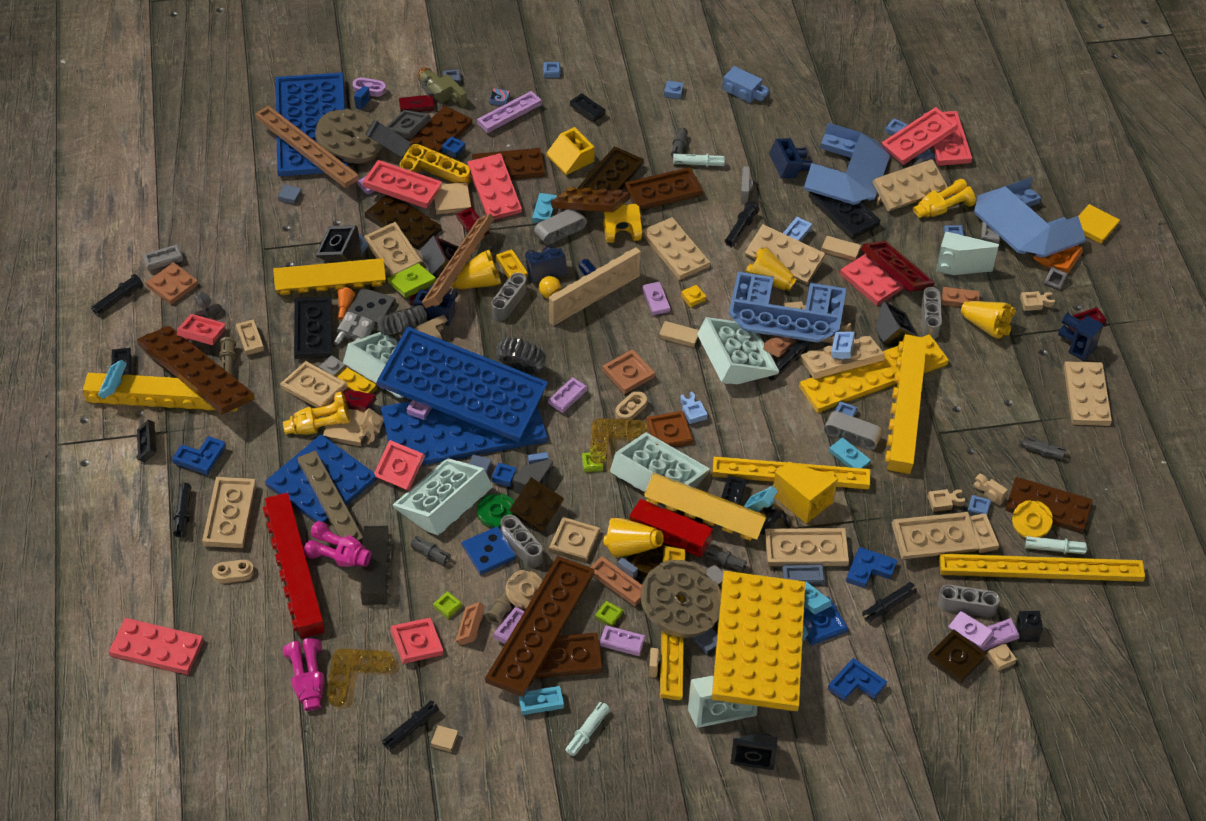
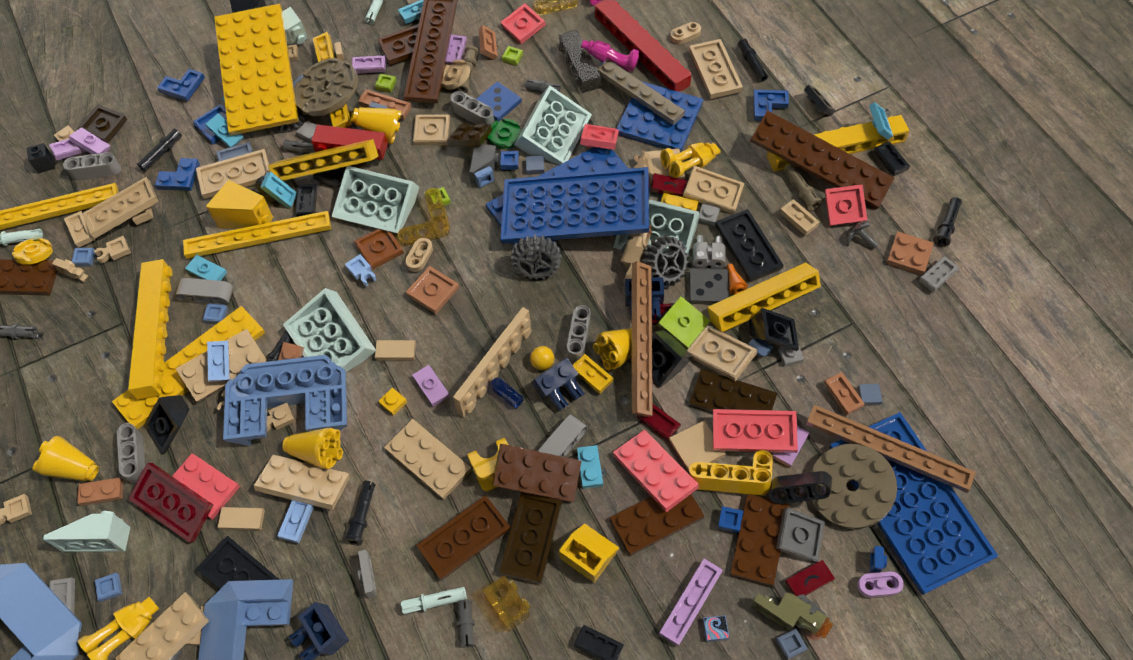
camera: 165 degrees right, 10 degrees up
lavender plate [548,377,587,413] -> none
none -> clear yellow brick [483,575,531,632]
none -> nougat plate [824,372,865,416]

